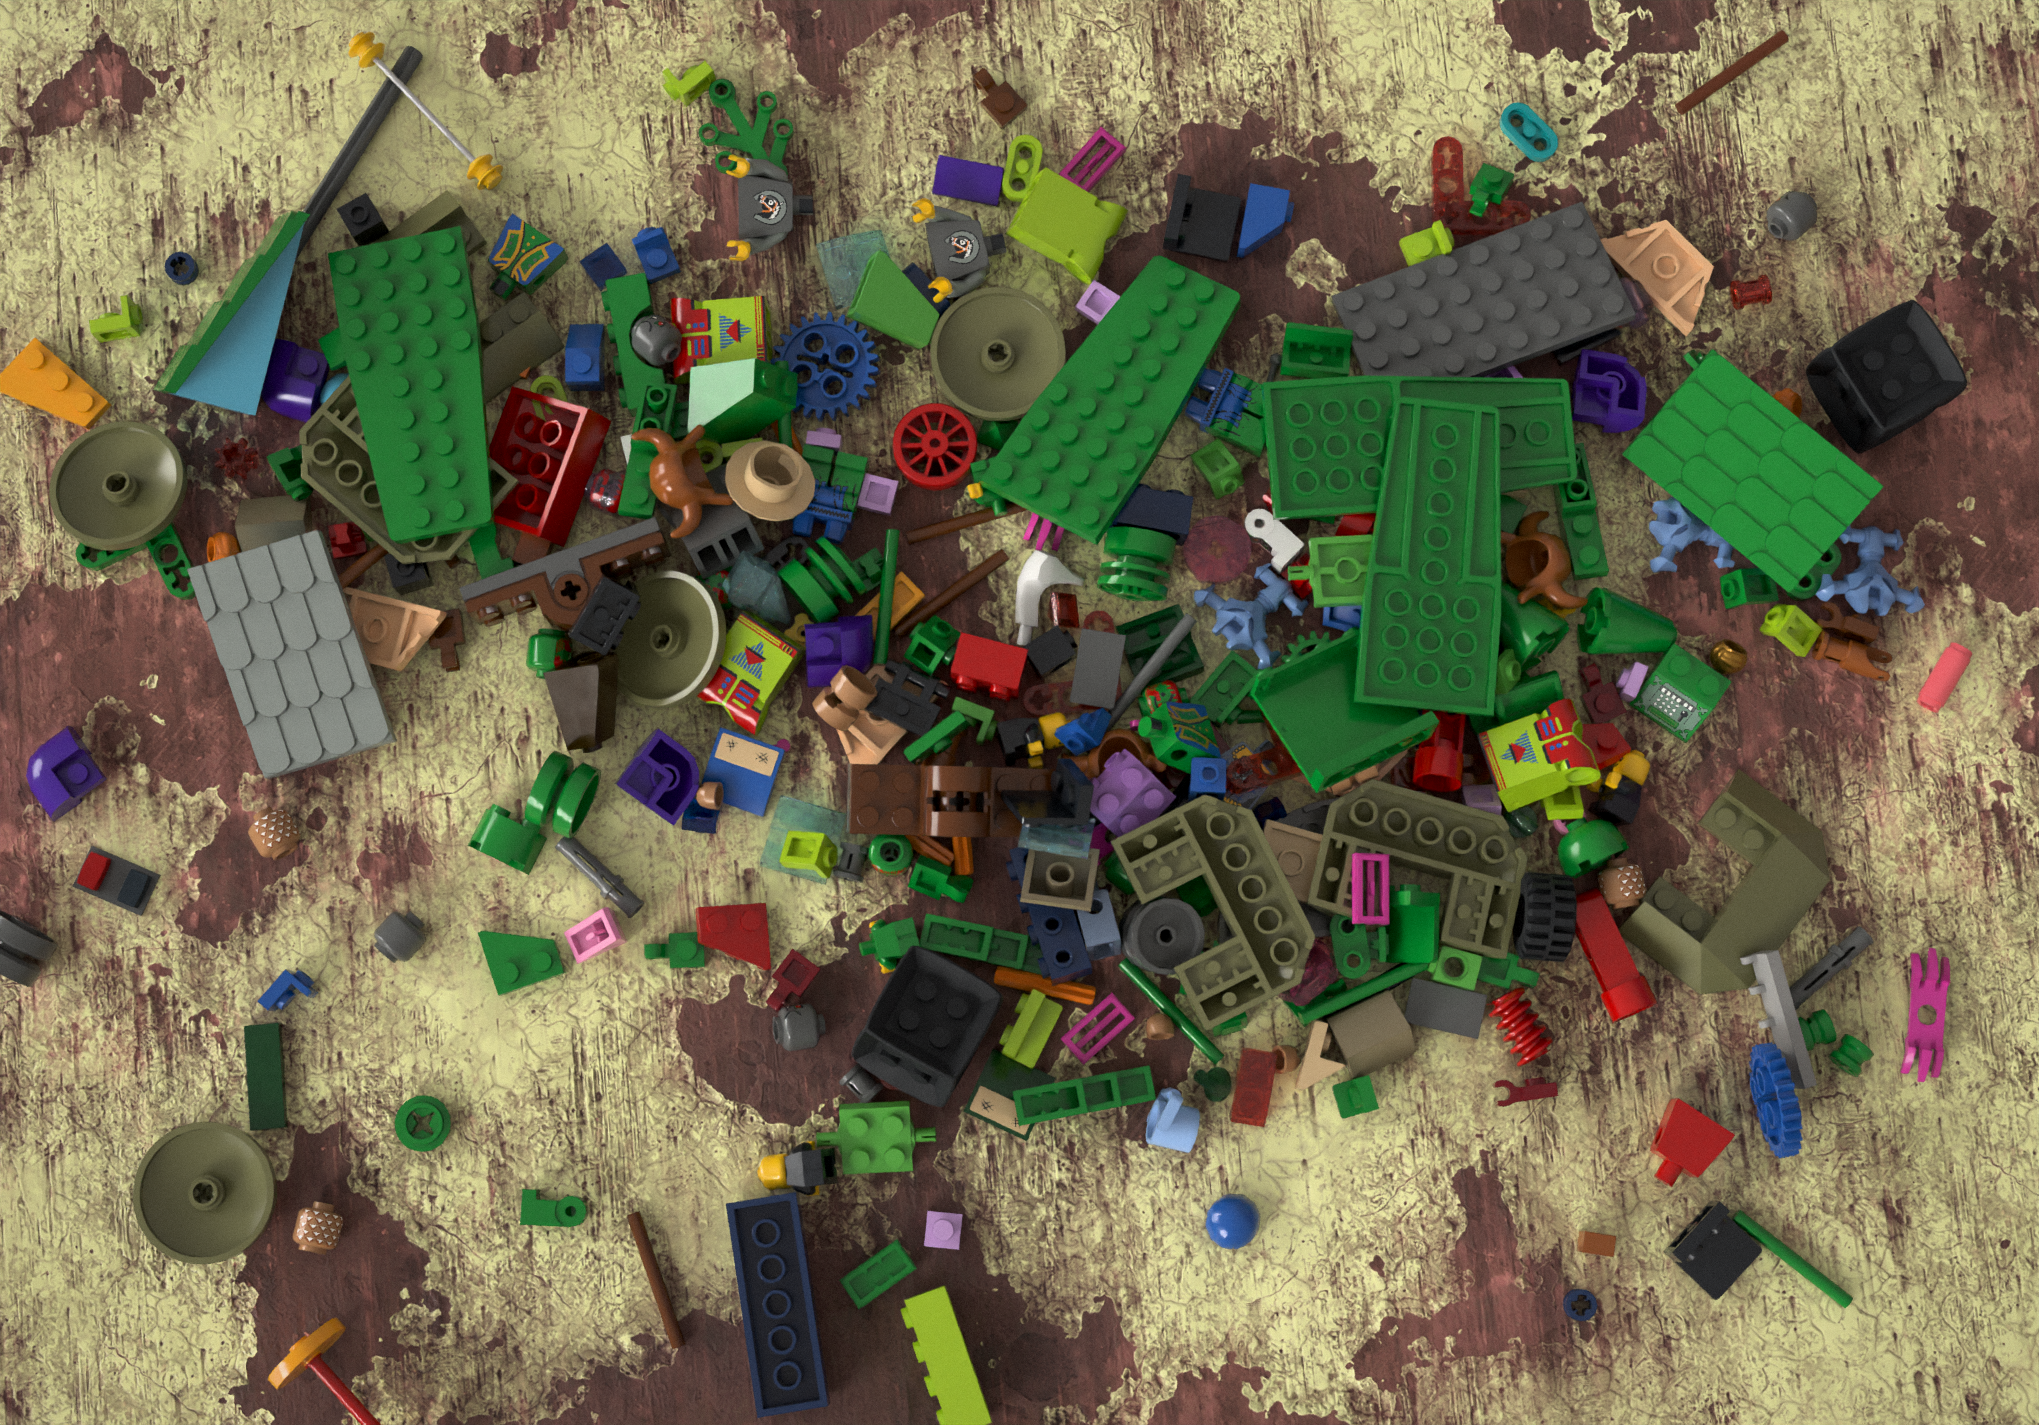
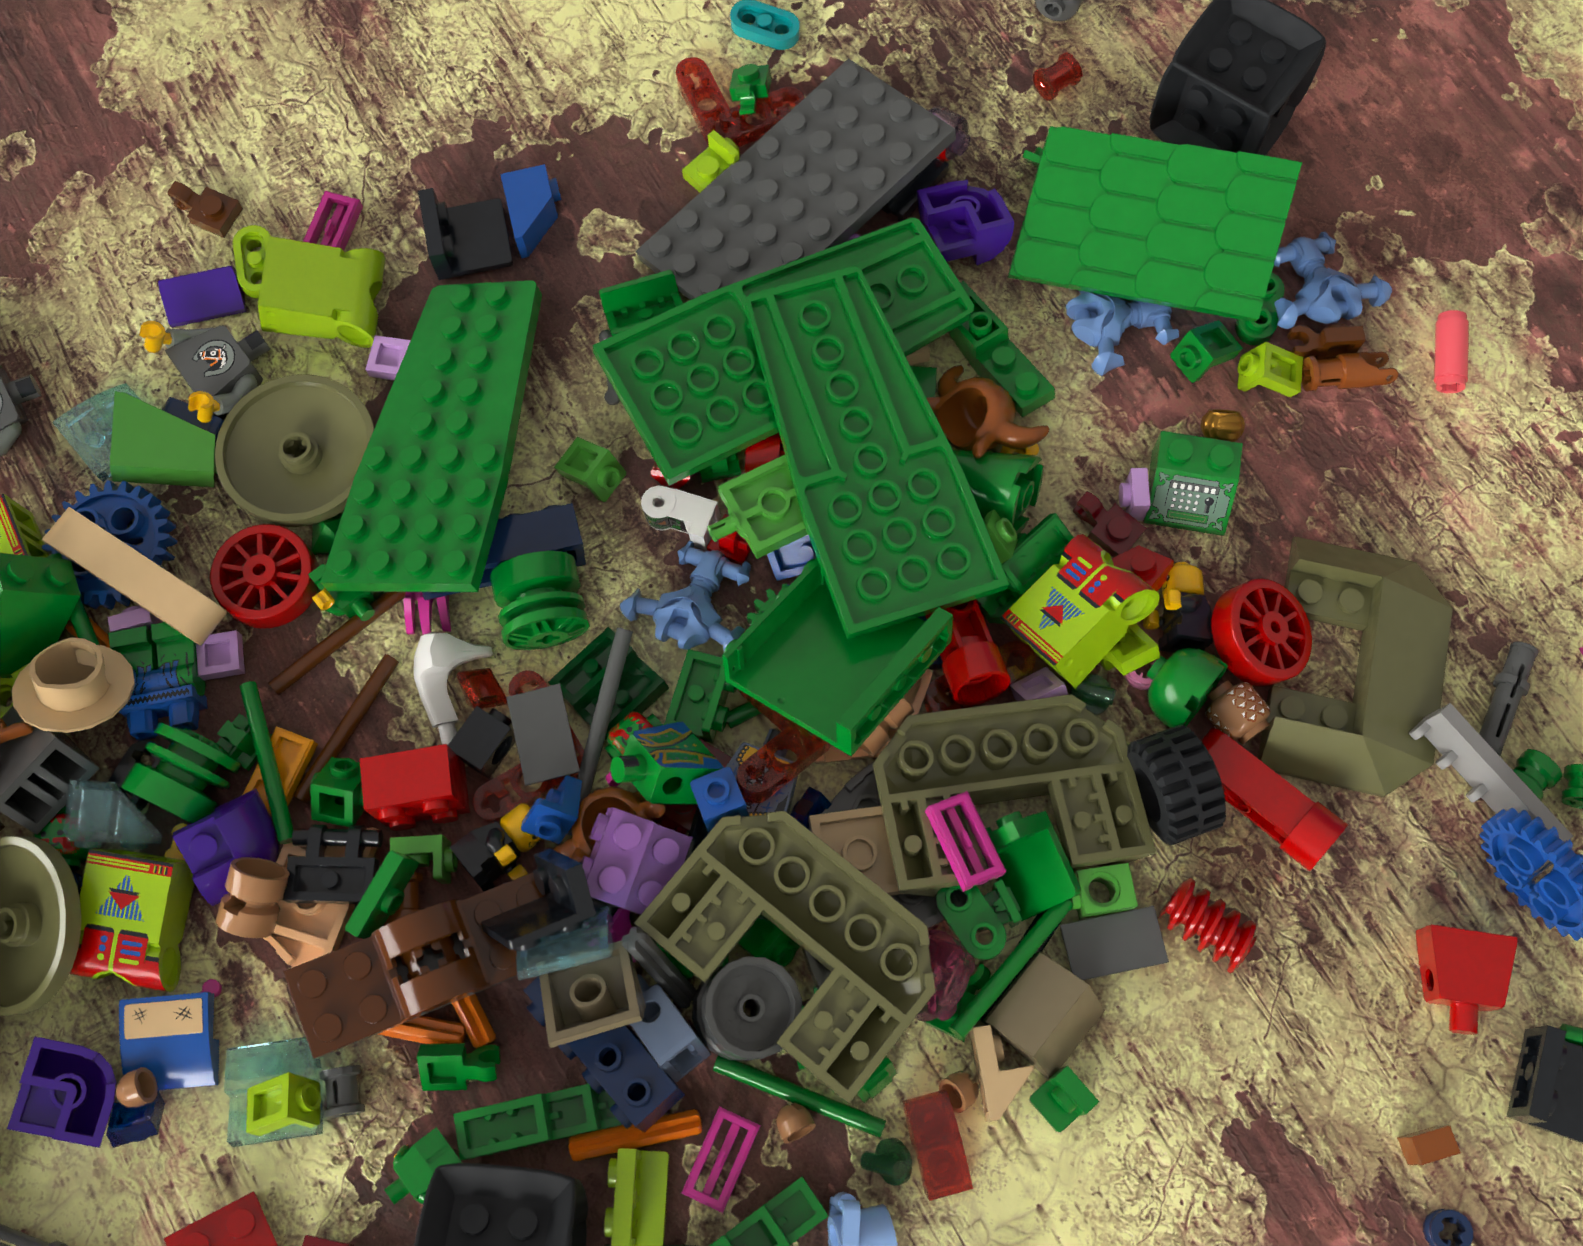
camera: 20 degrees left, 10 degrees down
green head [869,834,914,877] -> none
clear pink plate [1183,515,1252,585] -> none
hips [1185,368,1266,458] -> none
green plate [1477,952,1540,990] -> none
dark red plate [1493,1077,1559,1107] -> none
green cone [1577,587,1677,655] -> none
light nougat wing [1600,220,1714,336] -> none
none -> tan beam [42,507,227,646]
none -> dark grey axle [622,927,697,1008]
none -> red wheel [1212,578,1312,687]

